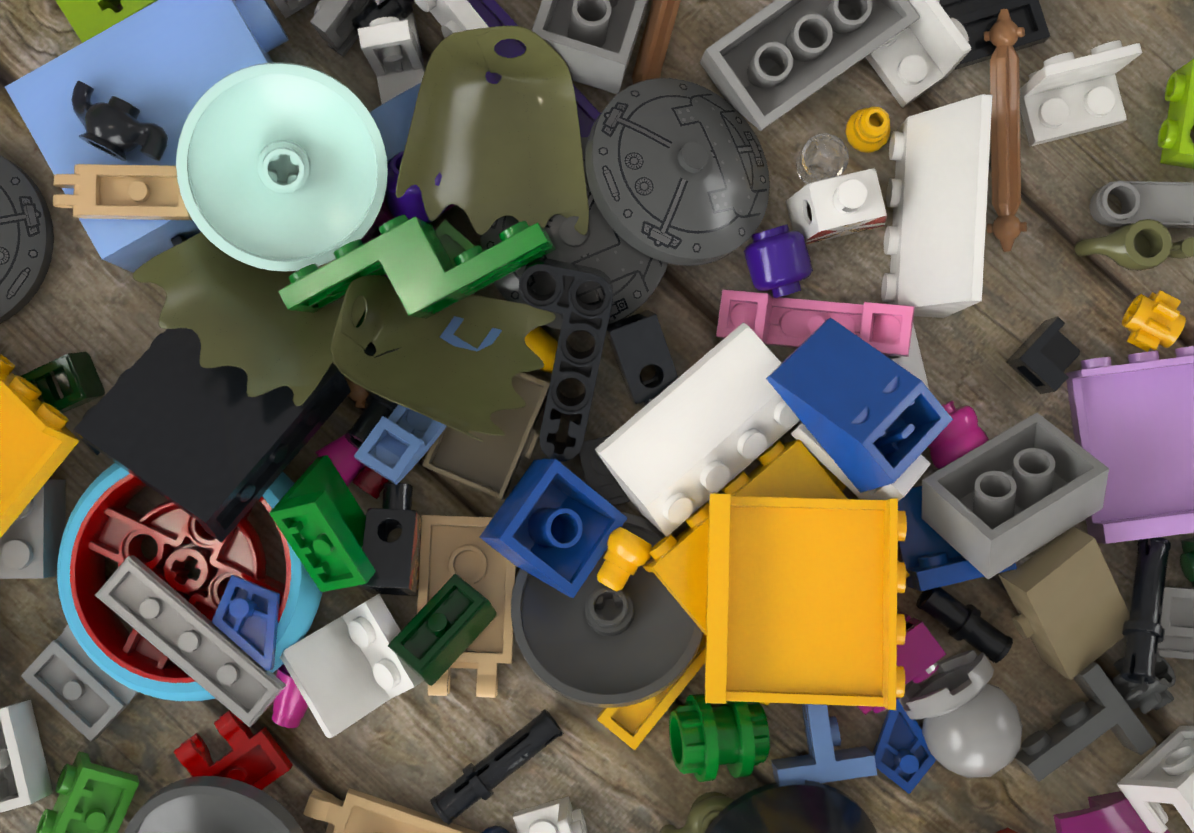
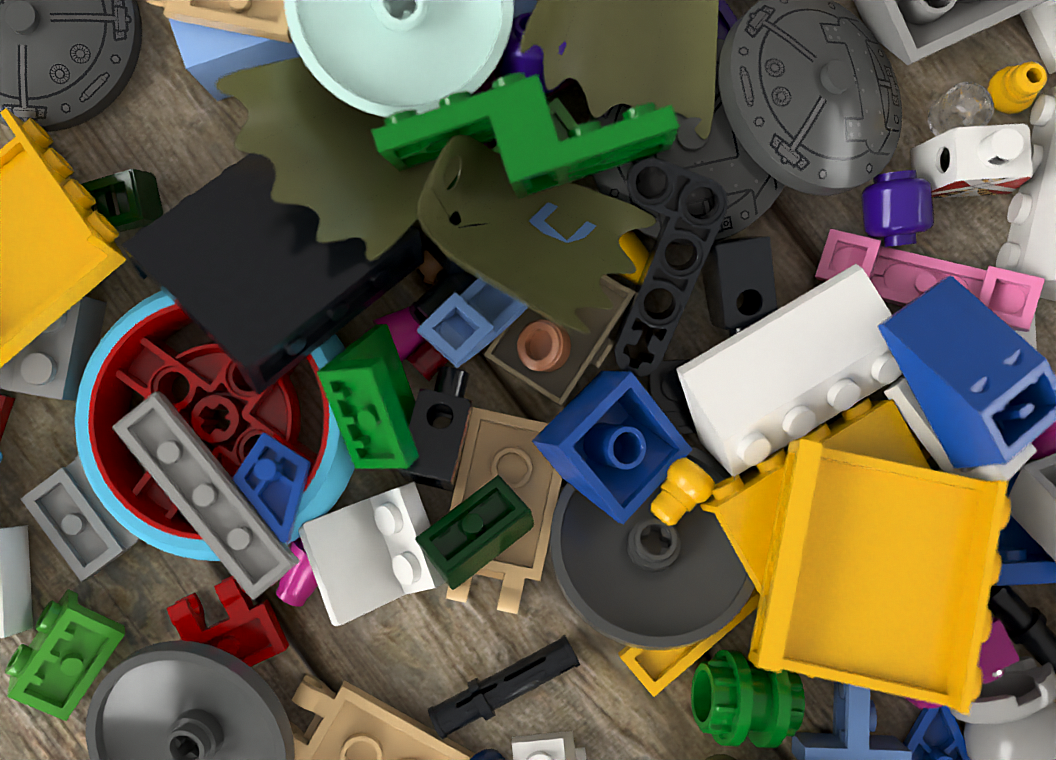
camera: 10 degrees right, 0 degrees up
none -> nougat tile [517,319,571,372]

